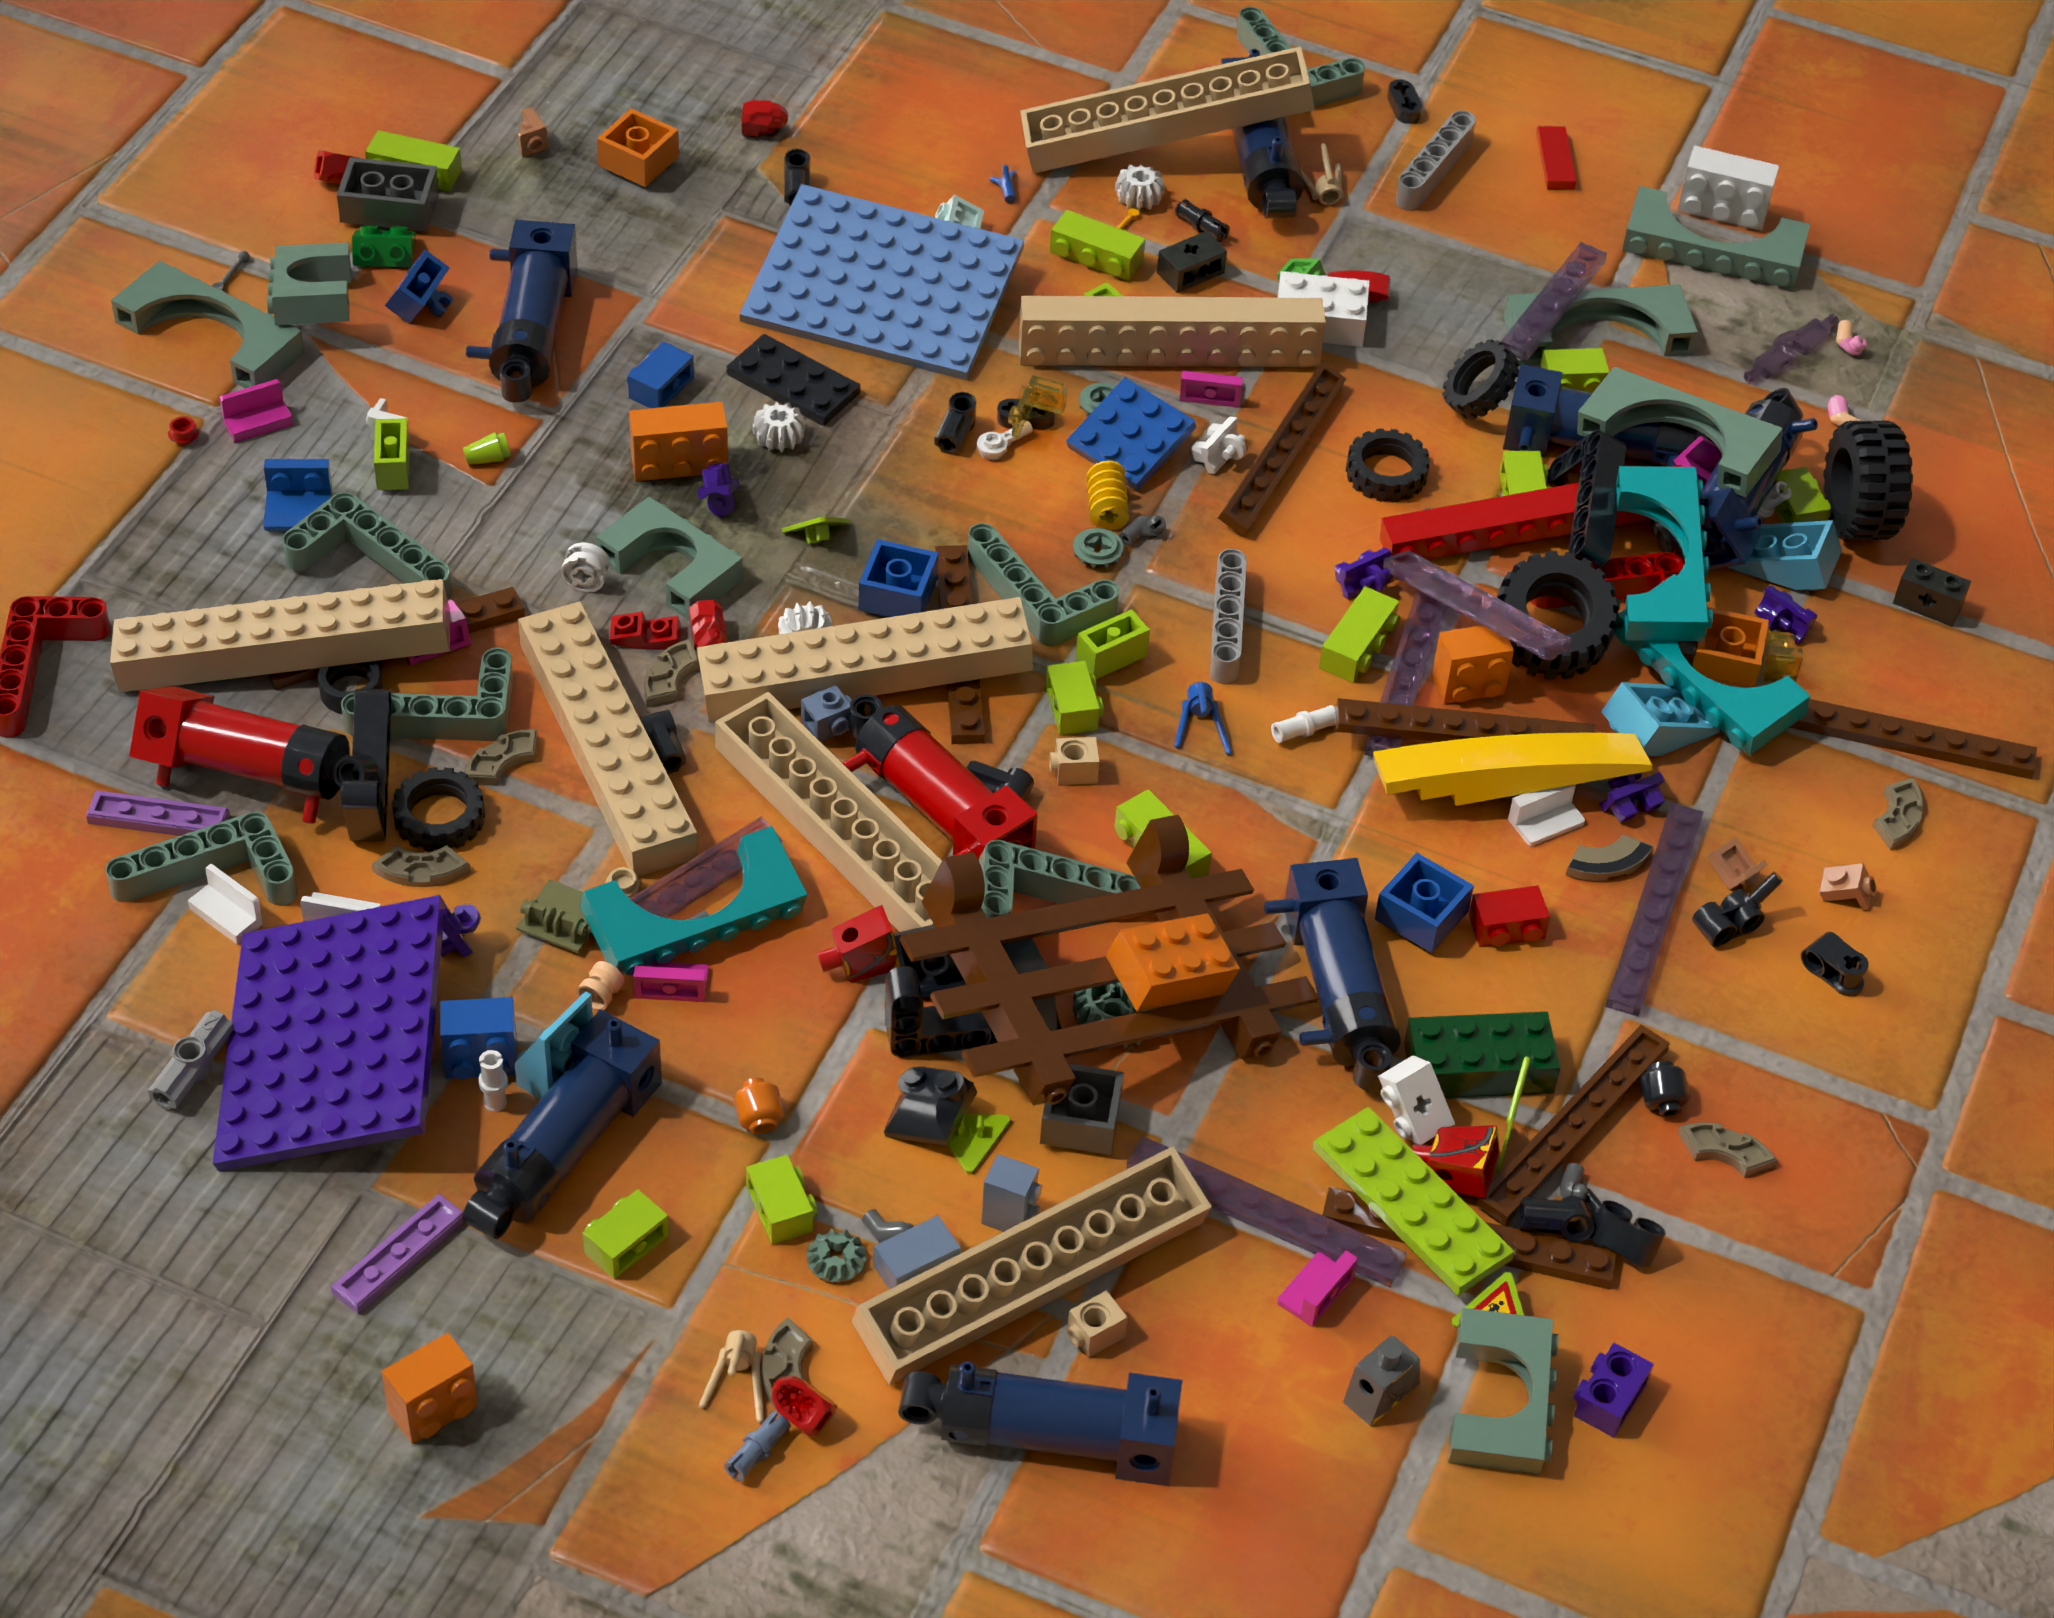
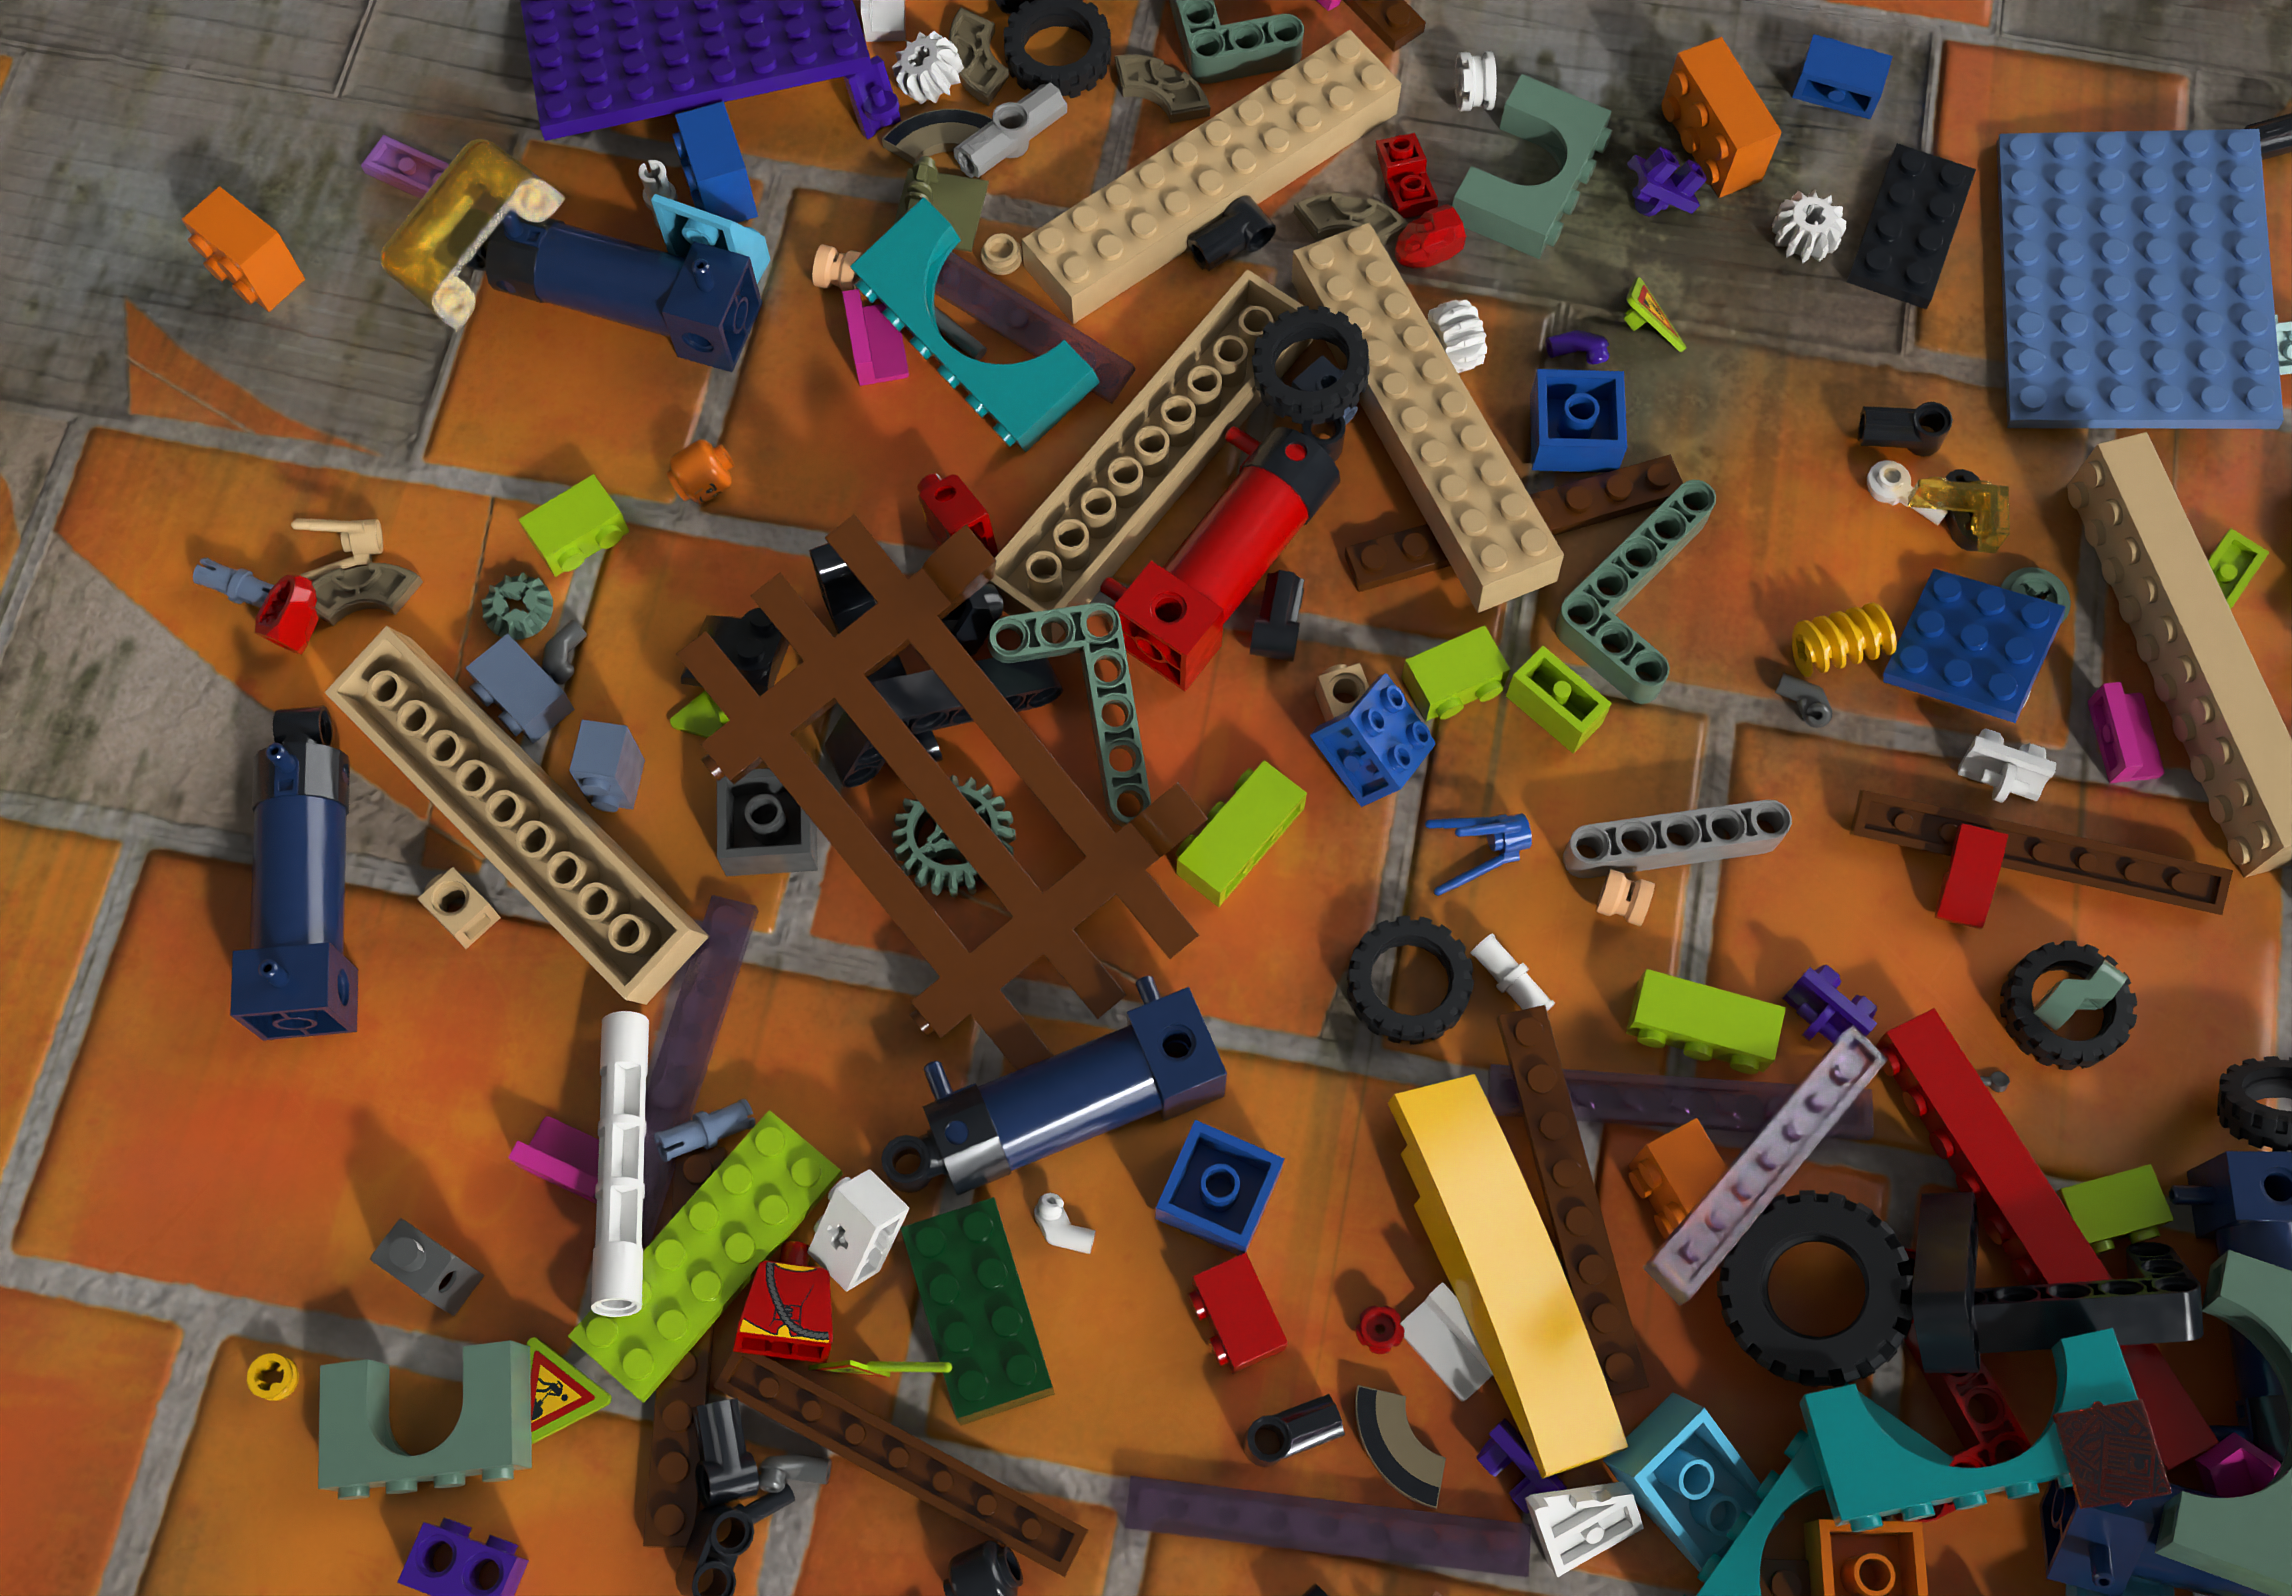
camera: 80 degrees right, 20 degrees up
lime brick [582,1189,669,1279] -> none
sand green gear [1073,528,1123,569] -> none
orange brick [1105,913,1240,1012] -> none
none -> yellow bush [246,1353,299,1401]
none -> clear yellow windscreen [380,138,566,332]
none -> white piece [591,1011,649,1317]
none -> sand blue pin [654,1099,755,1162]
none -> dark tan tile [882,109,992,165]
none -> white gear [892,31,964,104]
none -> light grey piece [954,82,1067,178]
none -> white arm [1034,1193,1096,1254]
none -> black piece [1242,1394,1345,1467]
none -> black tyre [1252,306,1370,424]
none -> blue bracket [1310,673,1436,807]
none -> black tyre [1347,916,1474,1045]
none -> red plate [1356,1305,1405,1354]
none -> white wing [1525,1481,1644,1577]
none -> dark purple arm [1545,330,1610,365]
none -> light nougat wheel [1596,869,1655,927]
none -> black beam [1912,1192,1980,1373]
none -> red slope [1934,823,2009,929]
none -> sand green piece [2033,959,2127,1031]
none -> clear red piece [2053,1399,2172,1510]

